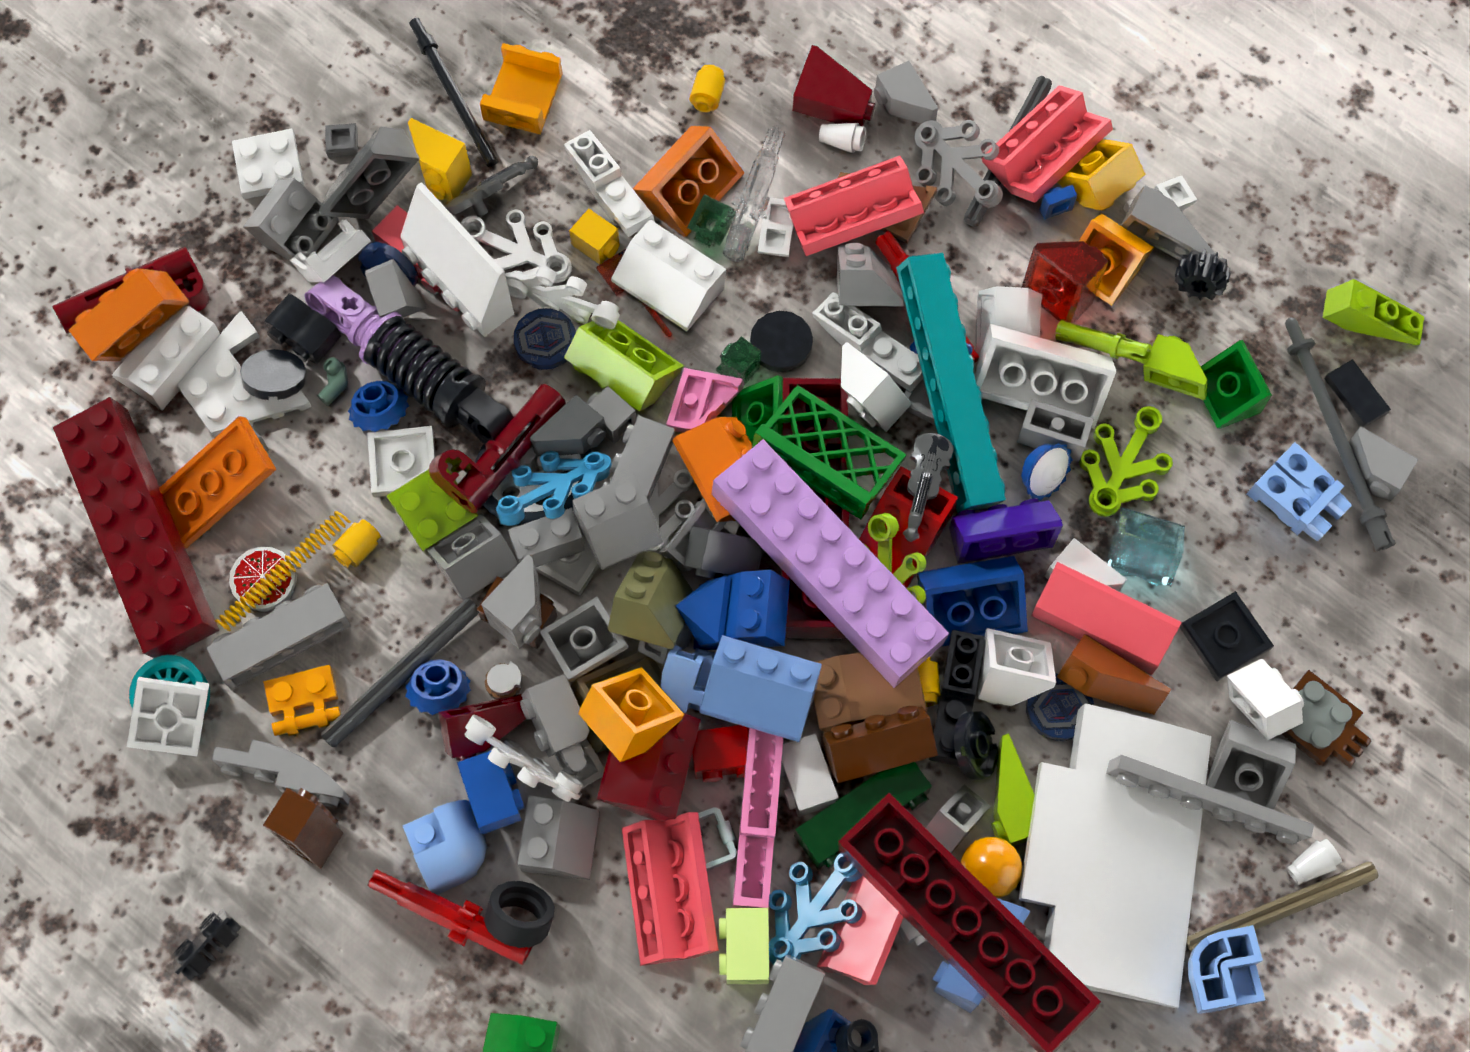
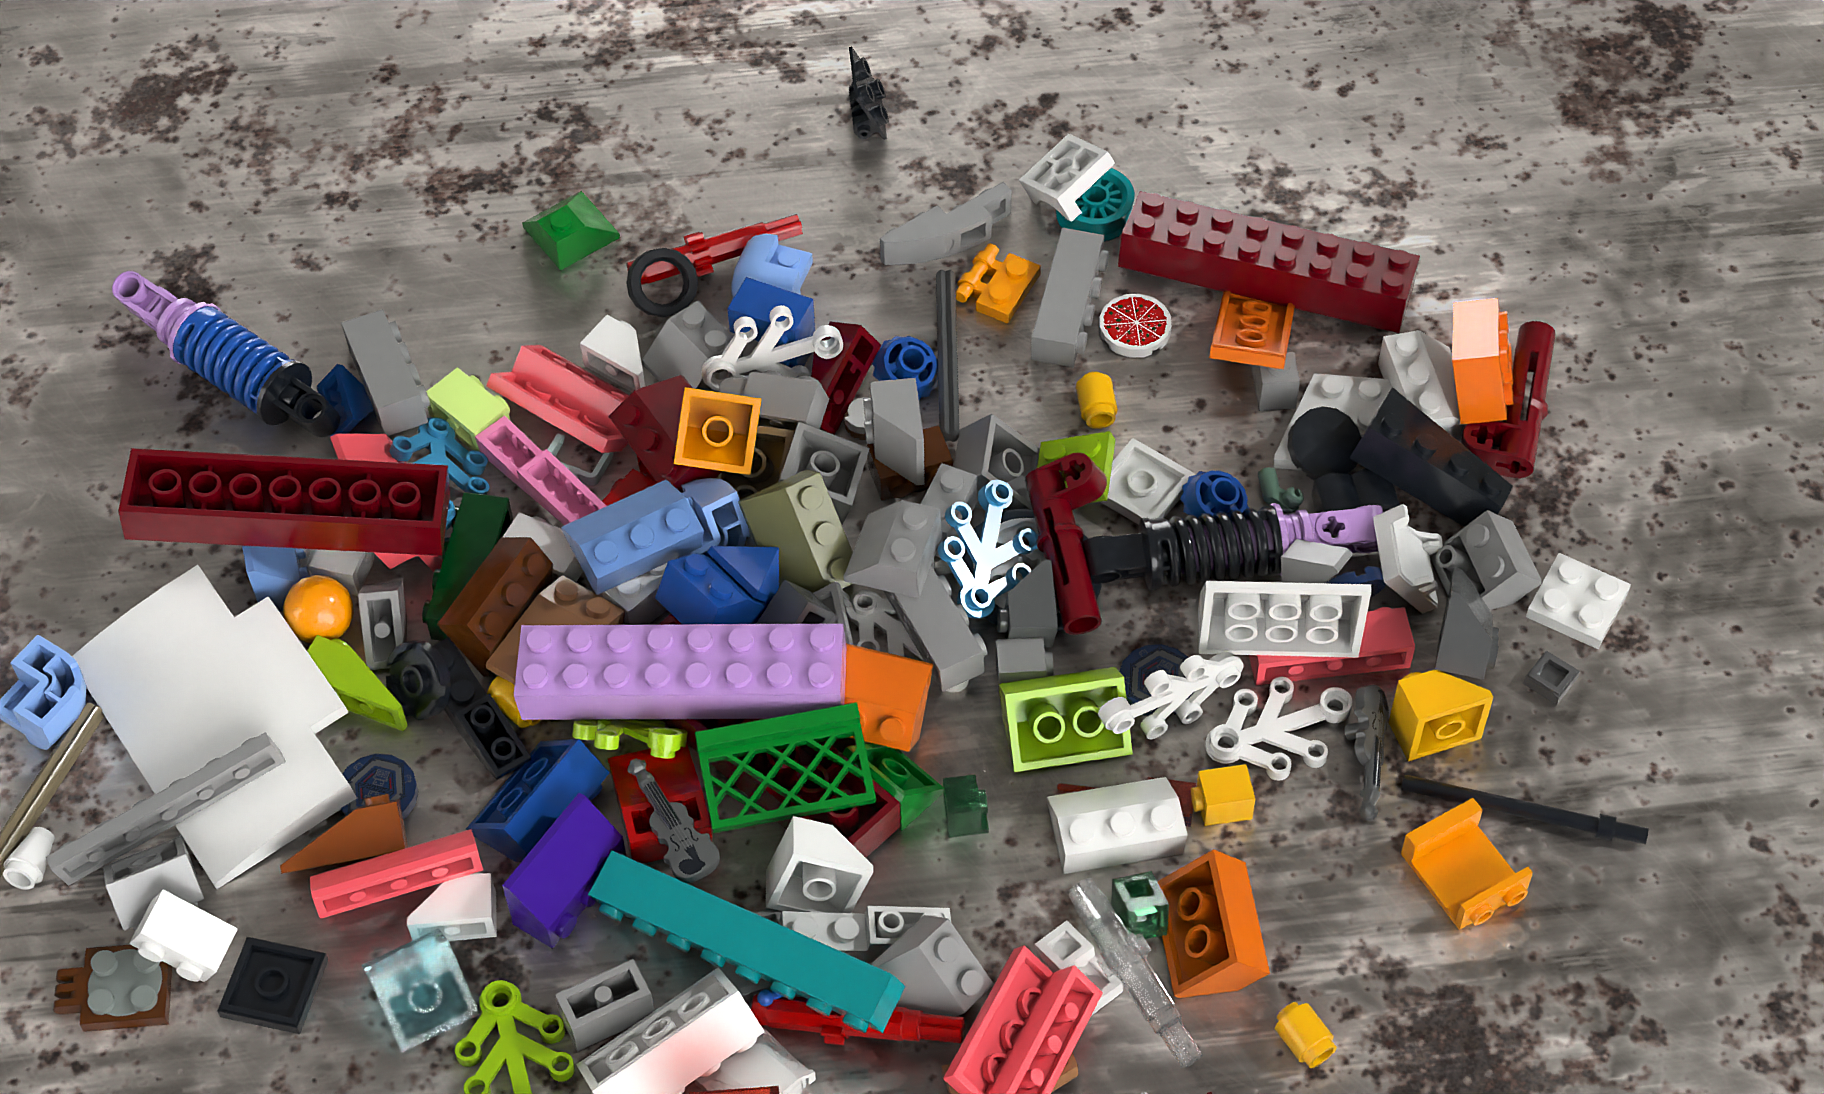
camera: 135 degrees right, 15 degrees down
yellow piece [214,511,351,631] -> none
reddish brown brick [263,788,343,869] -> none
white slope [564,130,655,237] -> none
bright pink wing [666,368,744,433] -> none
black tile [750,310,813,373] -> none
white slope [977,628,1056,706] -> none
white piece [1021,443,1073,501] -> none
none -> white slope [580,315,645,392]
none -> black wedge [1350,387,1513,527]

